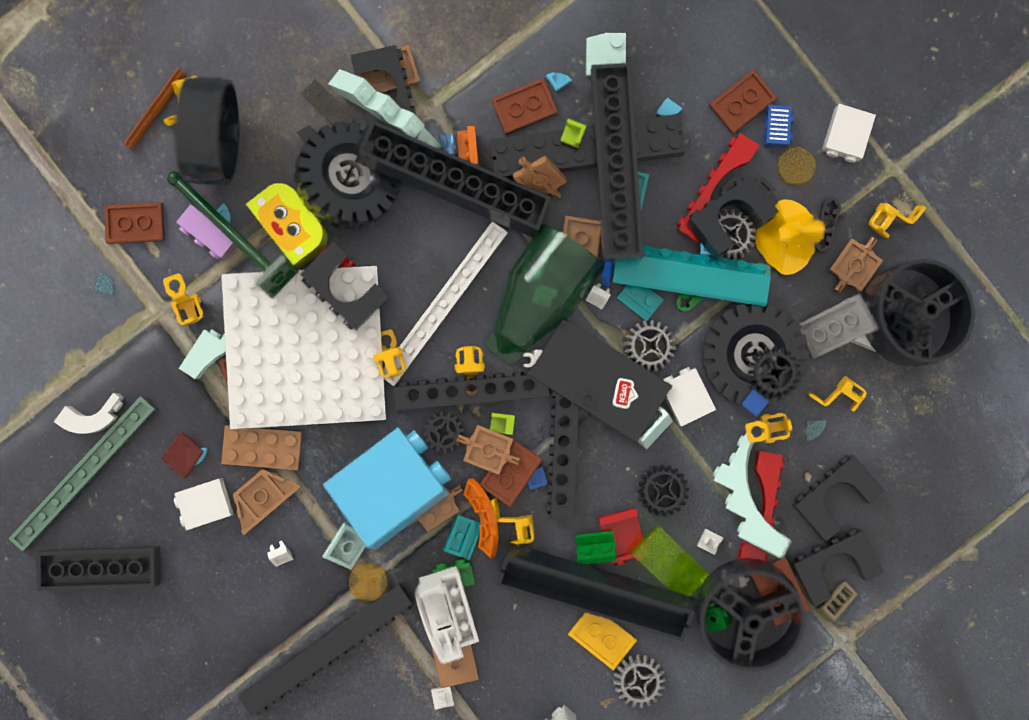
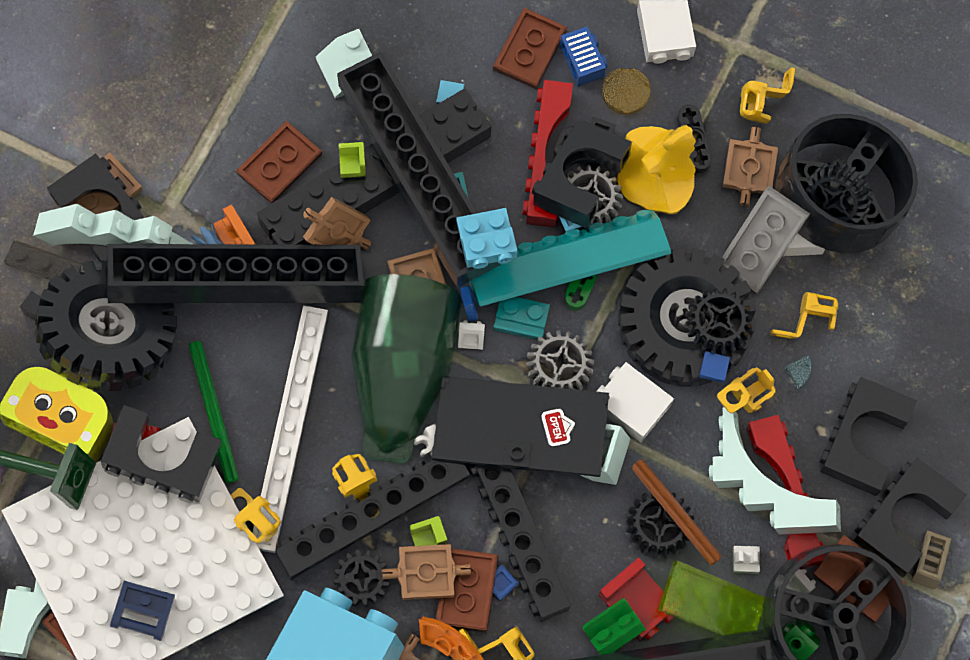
camera: 30 degrees left, 15 degrees down
medium azure tile [546,72,572,92] -> none
none -> dark blue plate [110,580,175,641]
none -> green axle [189,341,239,484]
none -> medium azure plate [456,208,517,269]
none -> dark orange axle [632,459,722,565]

